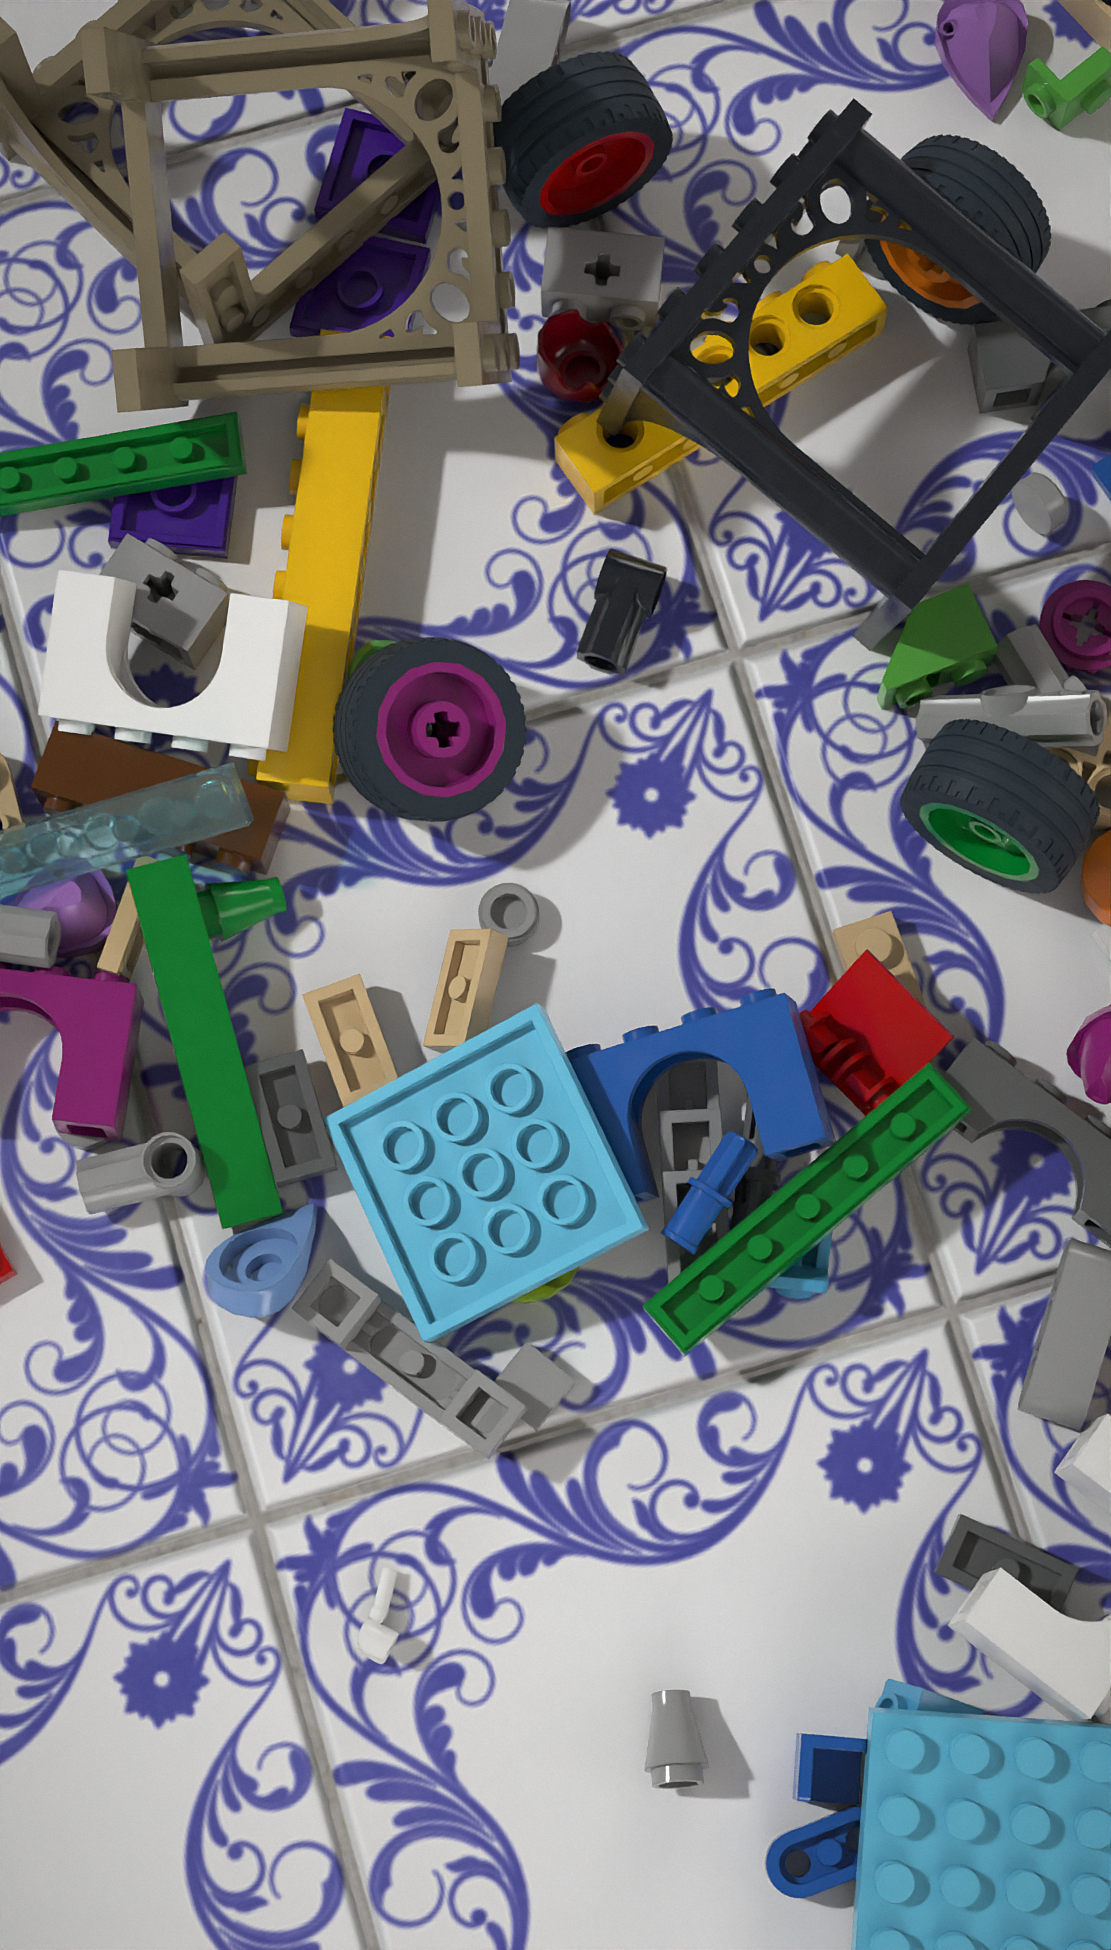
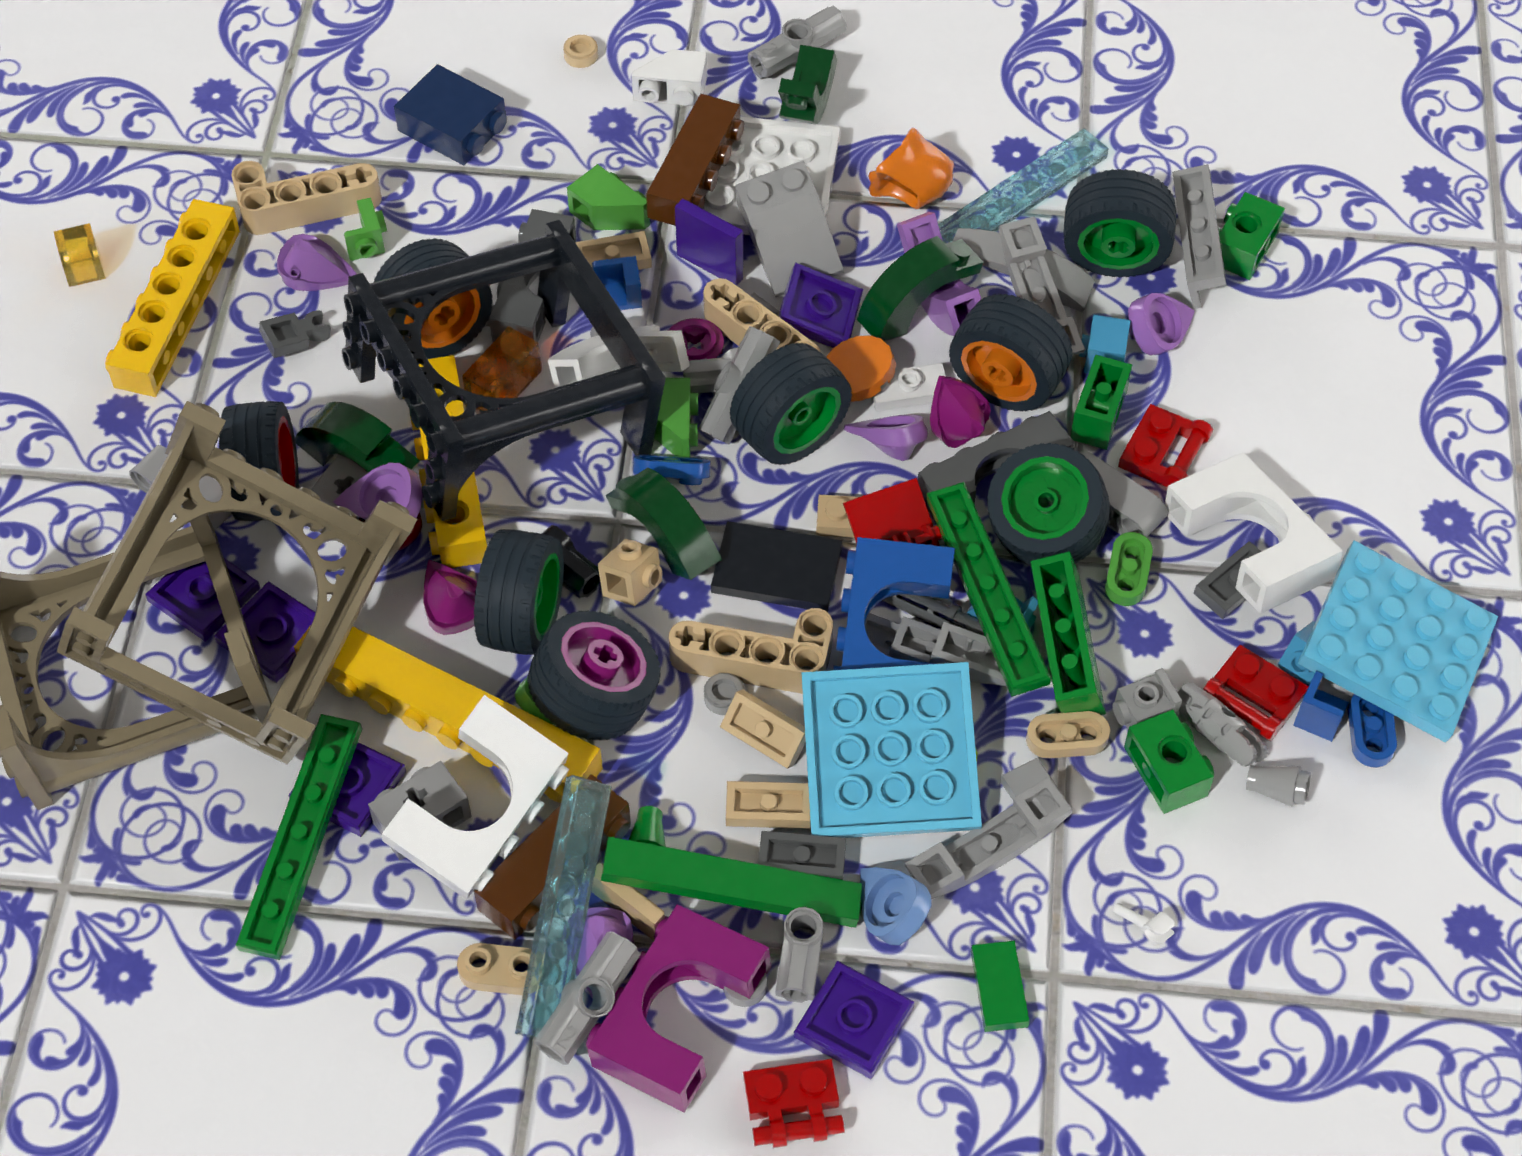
camera: 70 degrees left, 20 degrees down
blue axle [661,1131,758,1255] -> none
none -> dark grey plate [259,310,331,358]
none -> dark green arch [295,402,420,473]
none -> medium lavender piece [333,463,423,520]
none -> magenta piece [423,560,477,635]
none -> clear orange brick [462,326,542,411]
none -> black wheel [474,529,564,655]
none -> white arch [547,325,690,388]
none -> tan brick [598,539,662,606]
none -> dark green arch [605,467,722,580]
none -> blue plate [633,455,711,485]
none -> tan beam [669,608,833,694]
none -> black tile [711,521,843,612]
none -> dark purple tile [794,961,914,1079]
none -> medium lavender piece [844,414,928,461]
none -> green tile [970,940,1030,1032]
none -> wheel [987,443,1110,565]
none -> tan plate [1026,711,1110,758]
none -> green brick [1031,551,1106,715]
none -> bright green plate [1105,532,1153,606]
none -> light grey brick [1112,668,1182,729]
none -> green brick [1124,710,1214,814]
none -> light grey hinge [1177,682,1269,767]
none -> red plate [1203,644,1309,742]

